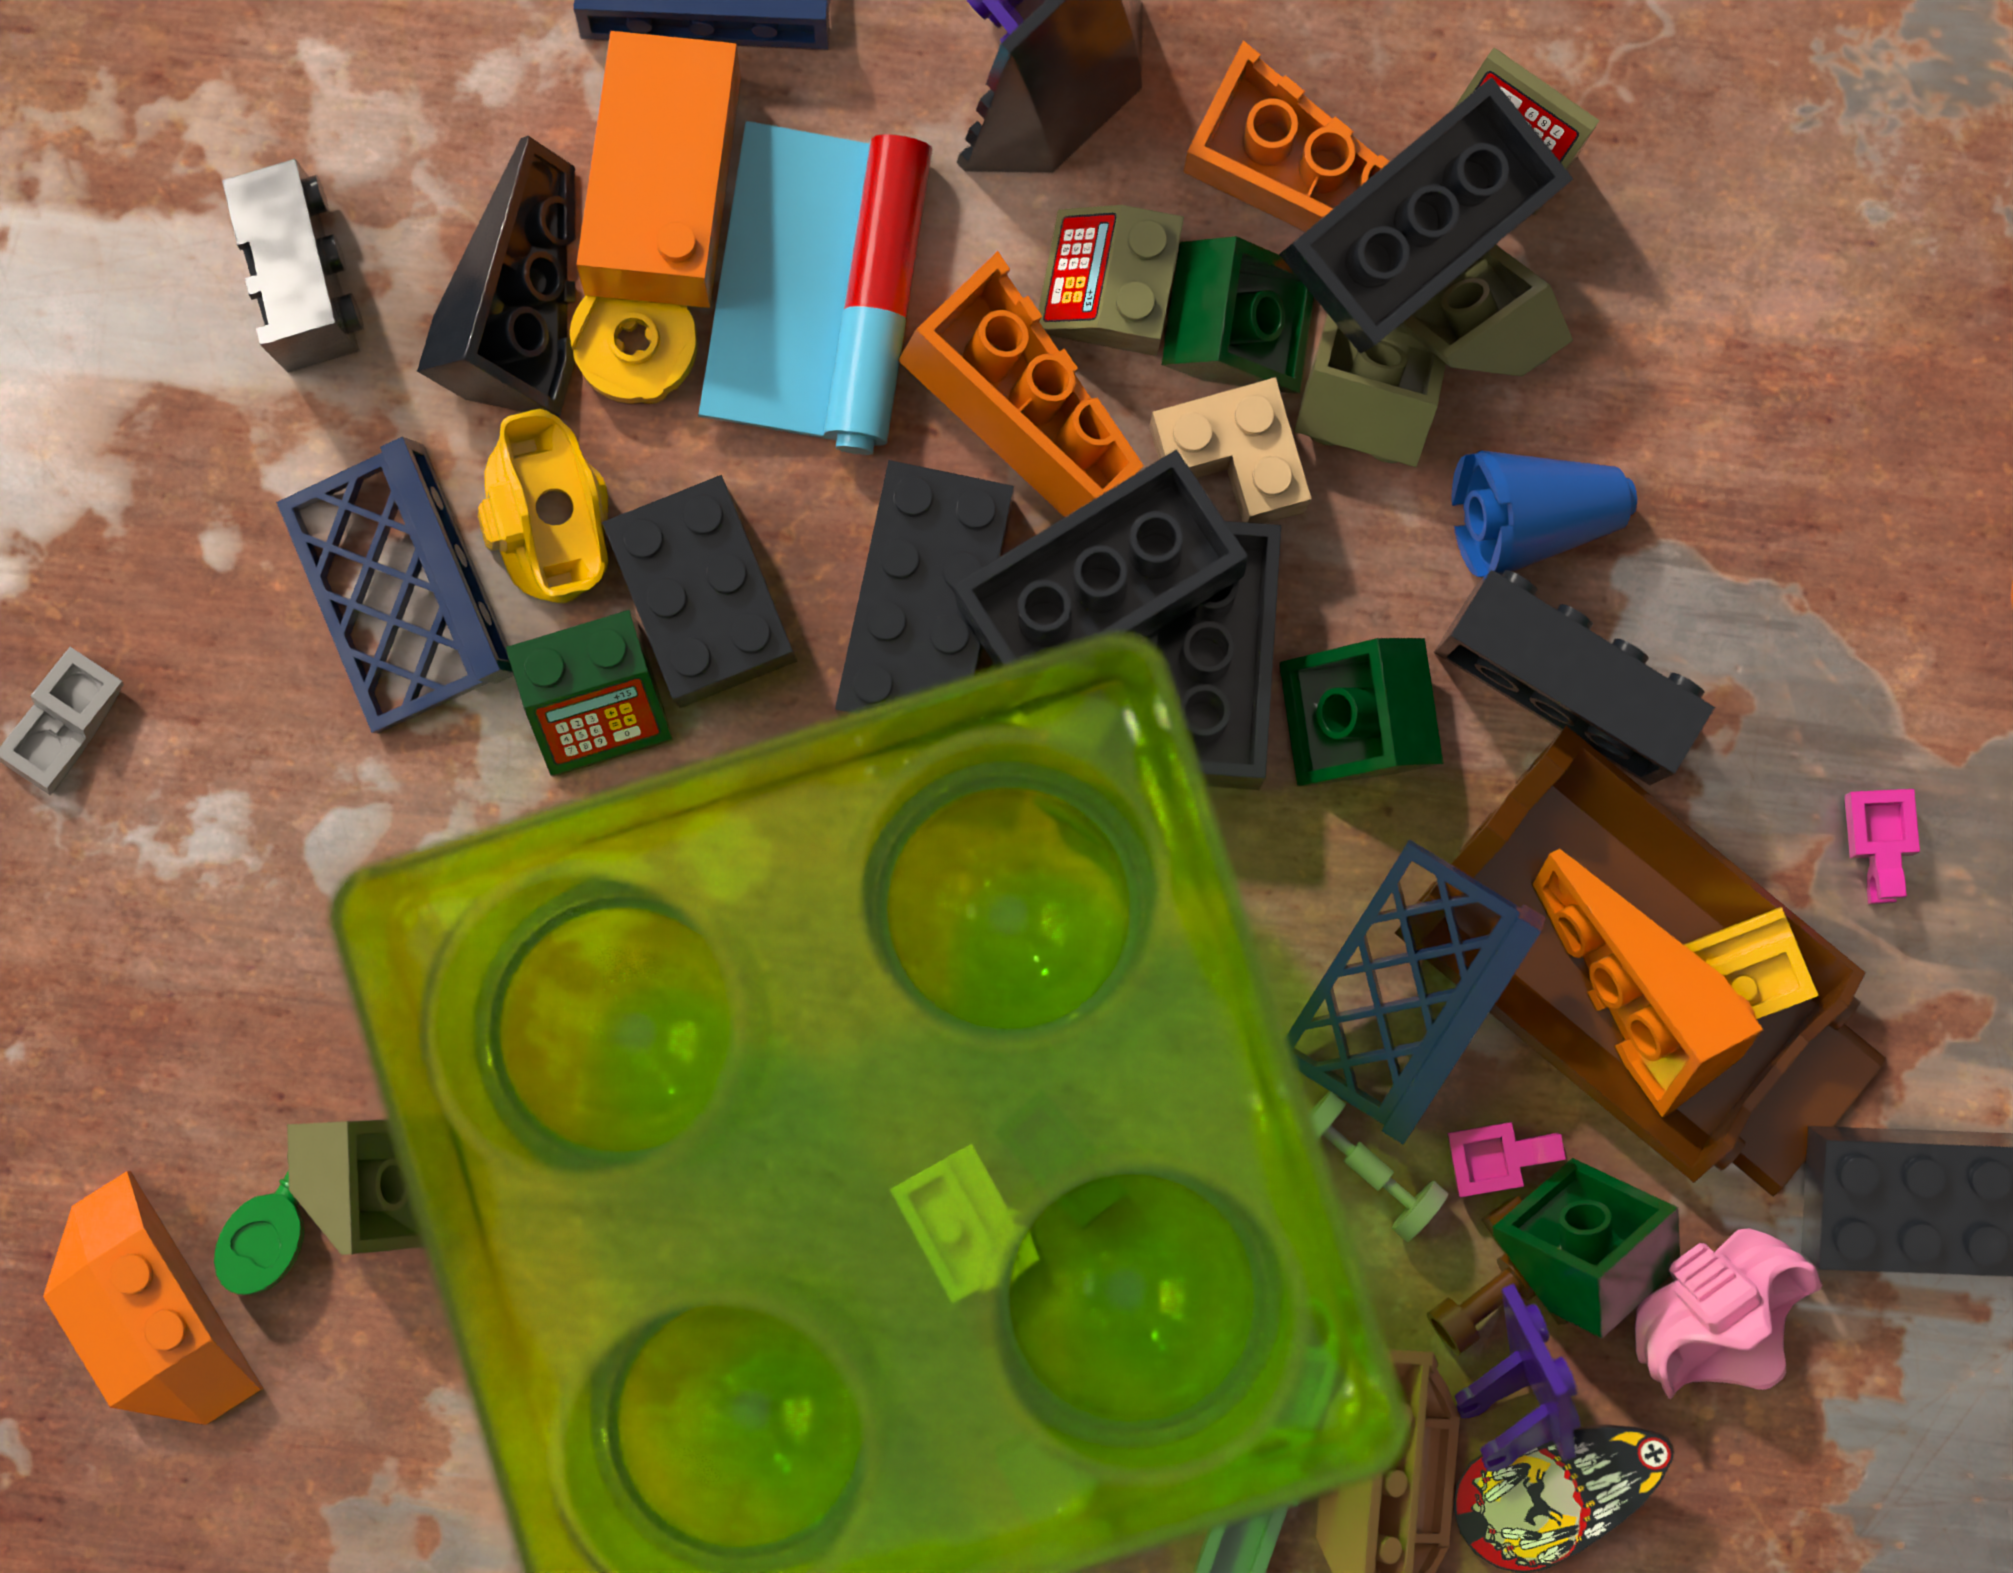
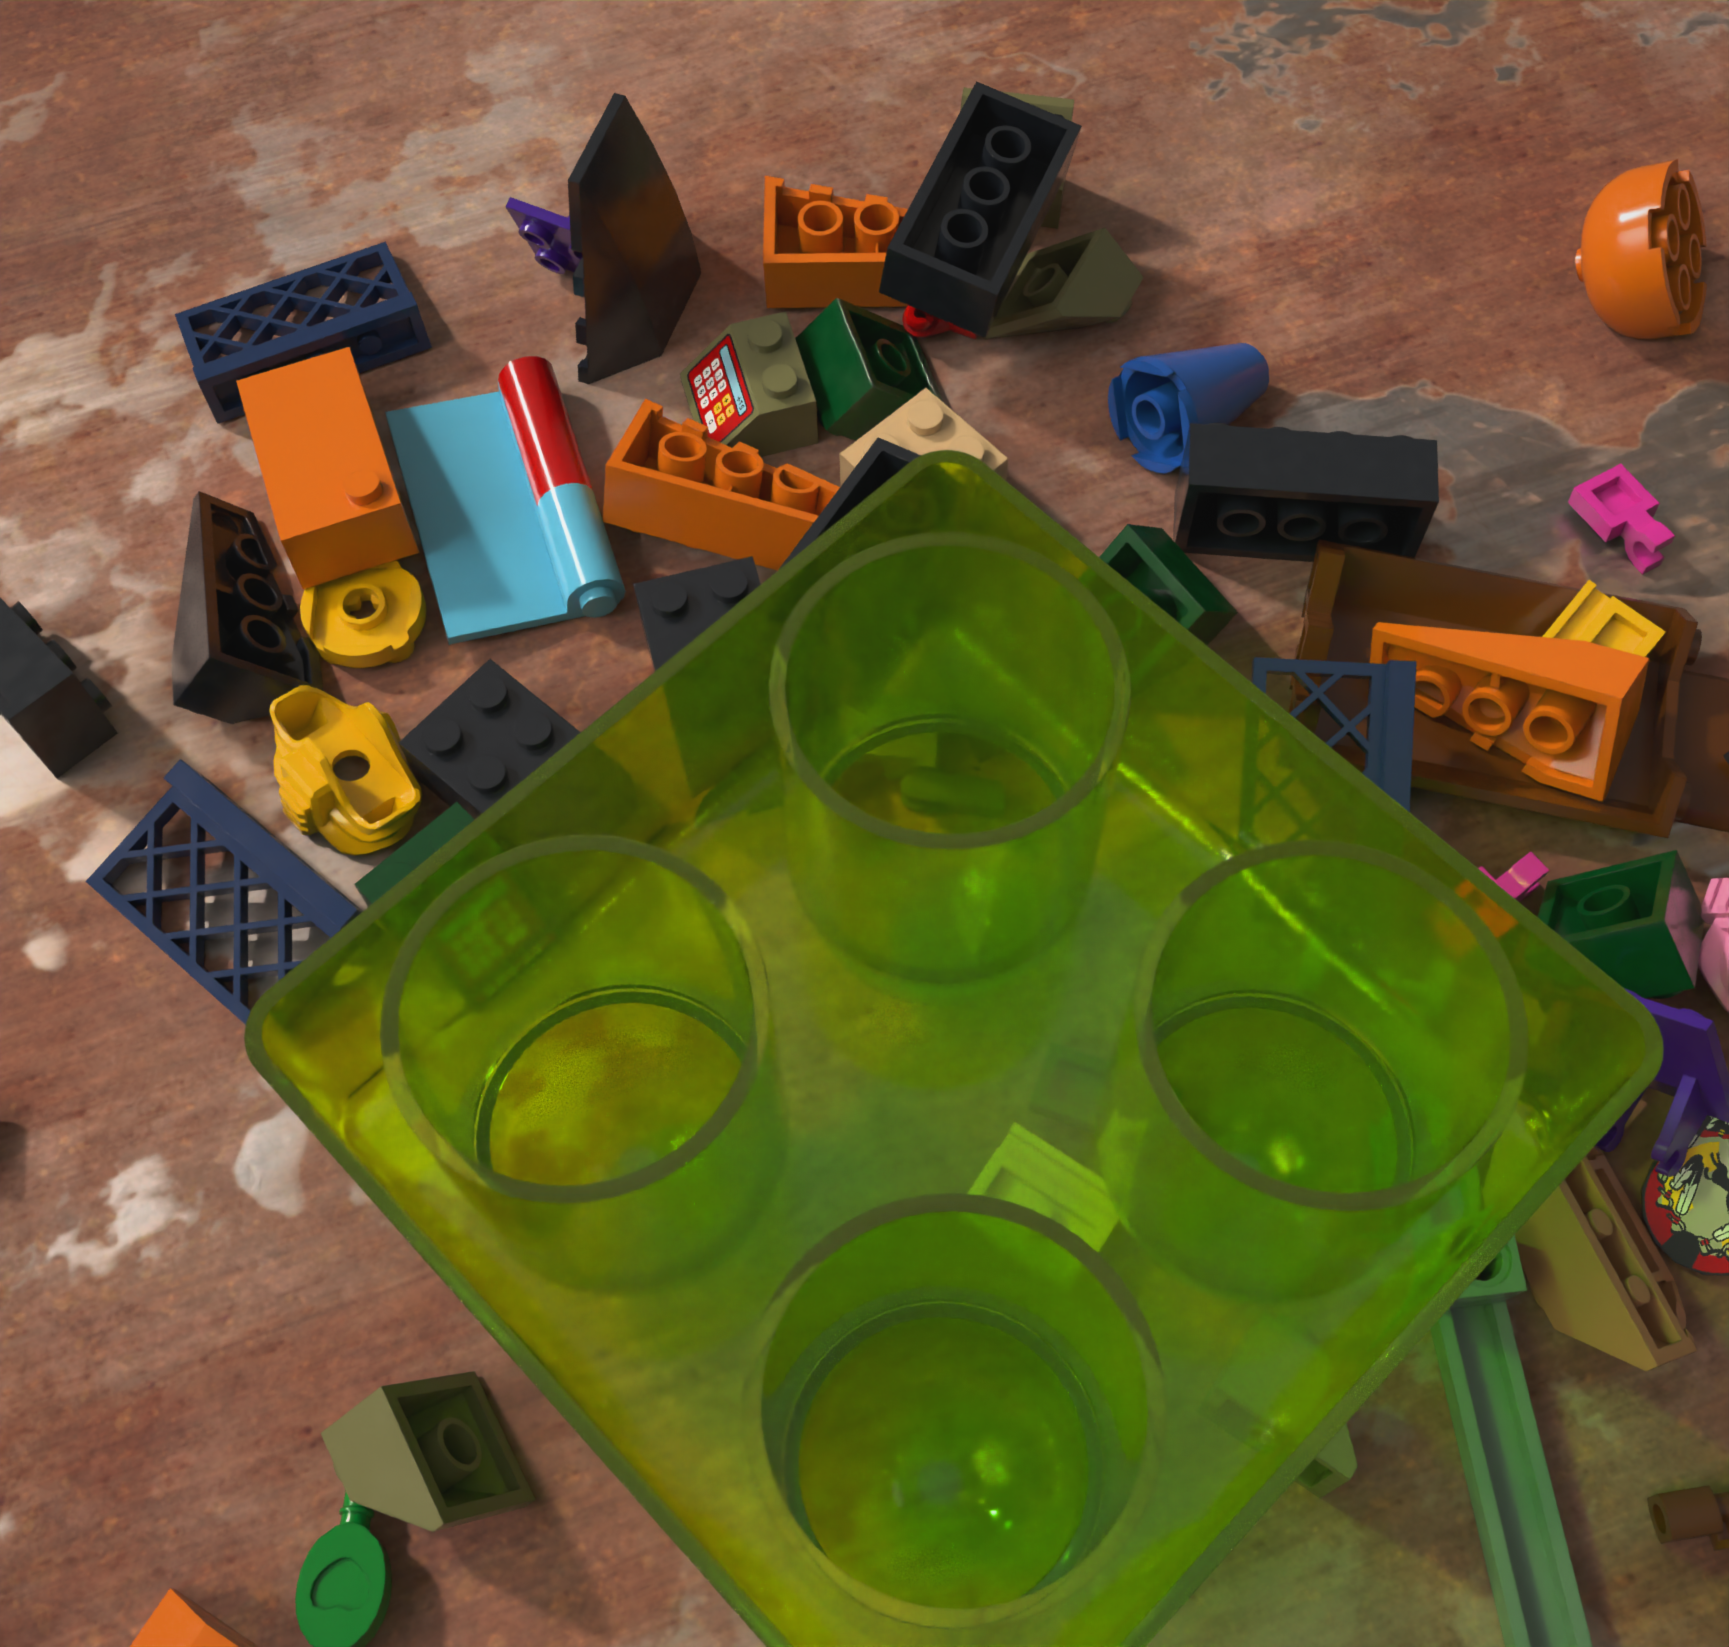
camera: 25 degrees left, 20 degrees down
olive slope [1294,314,1446,467] -> none

